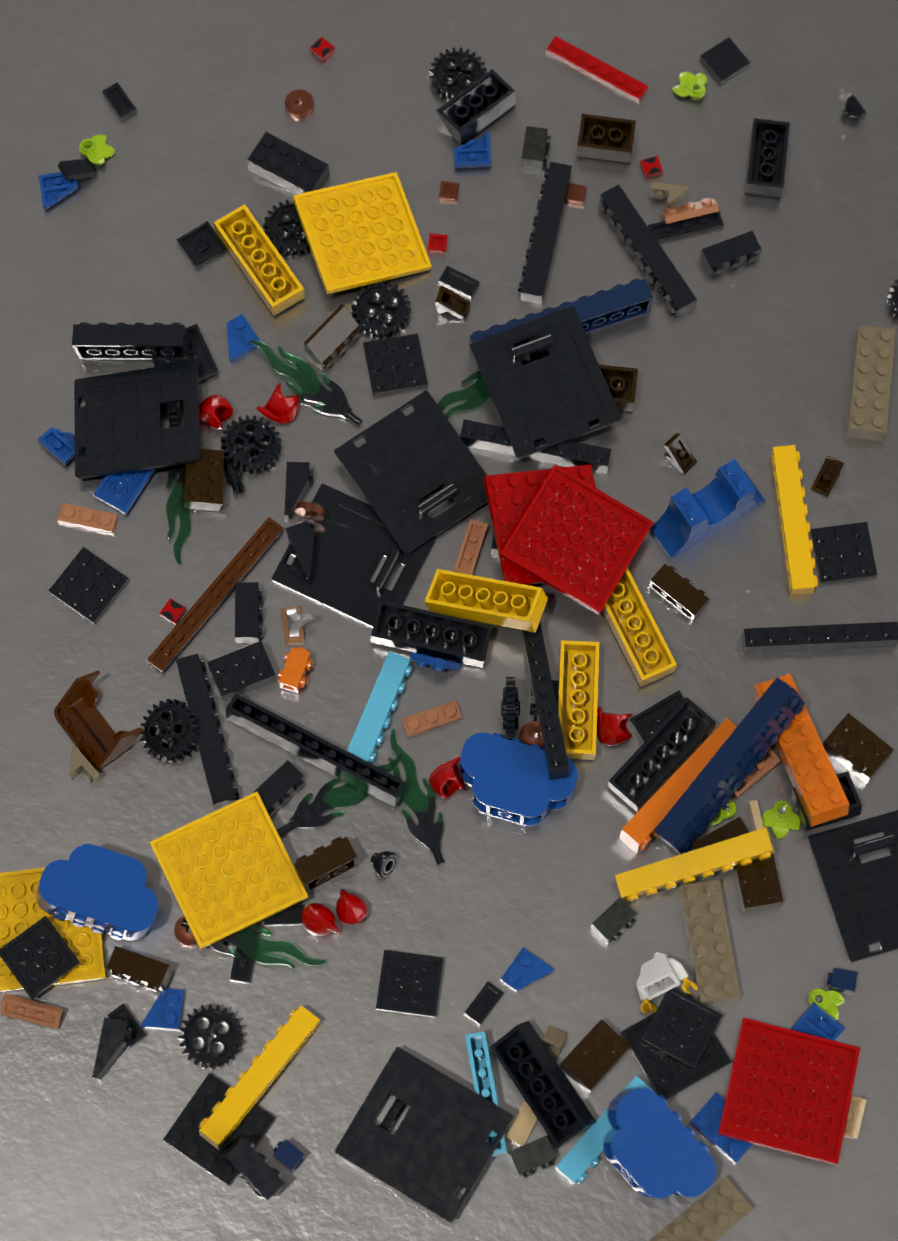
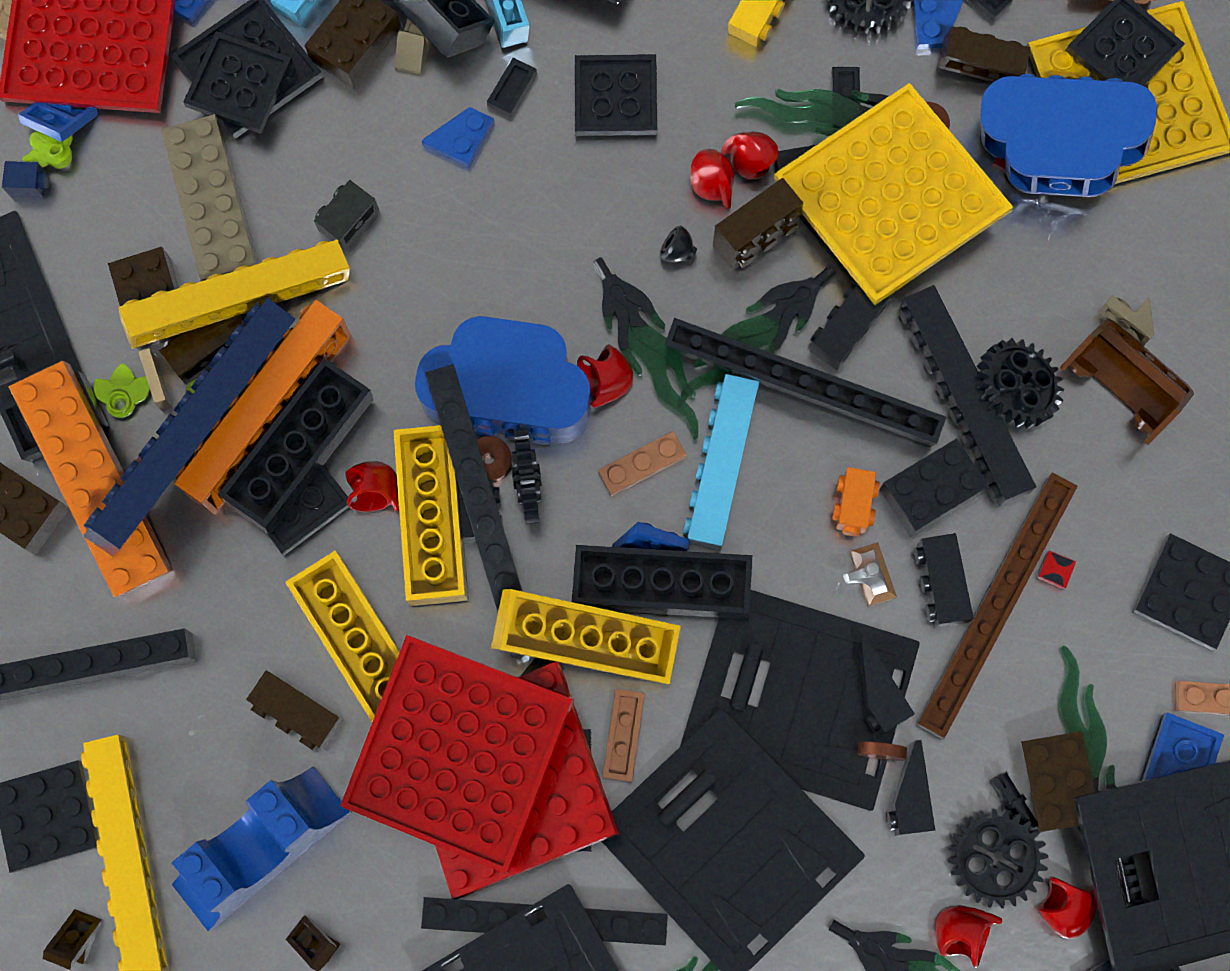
camera: 175 degrees right, 5 degrees up
white torso [636,952,698,1014] -> none

